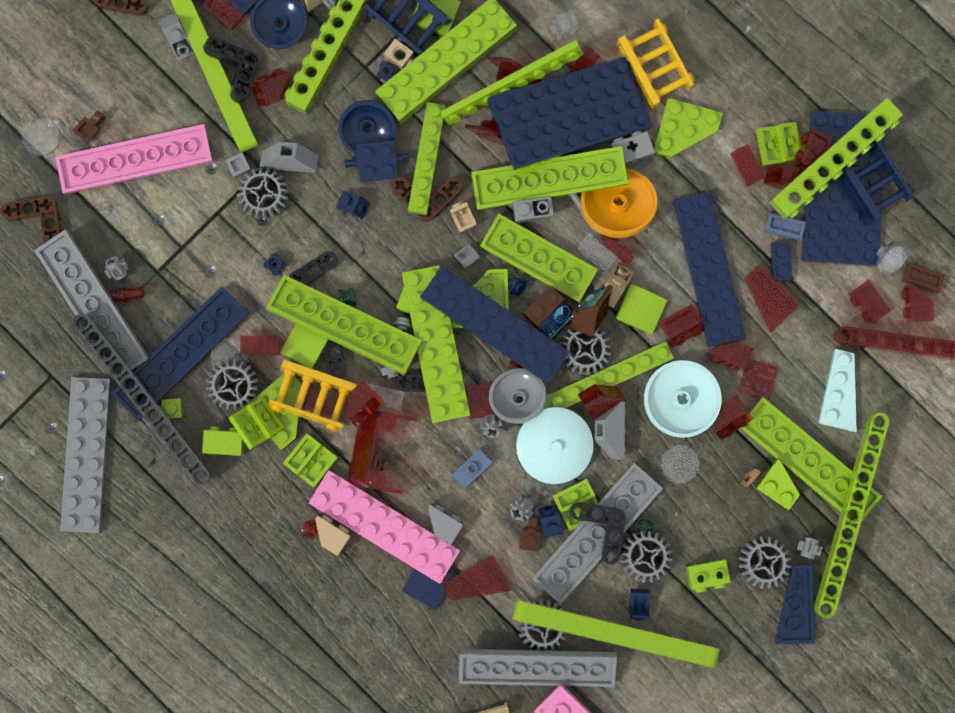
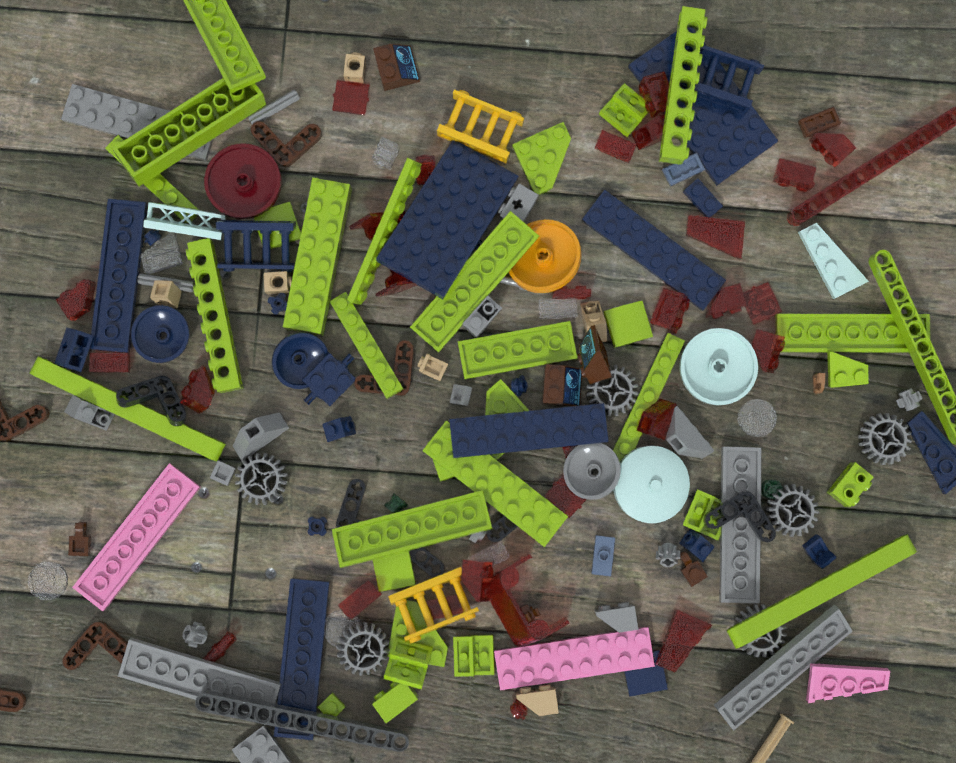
camera: 40 degrees left, 0 degrees up
light grey plate [393,317,412,333] -> none
light grey gear [480,414,504,438] -> none
clear cylinder [876,241,913,280] -> none

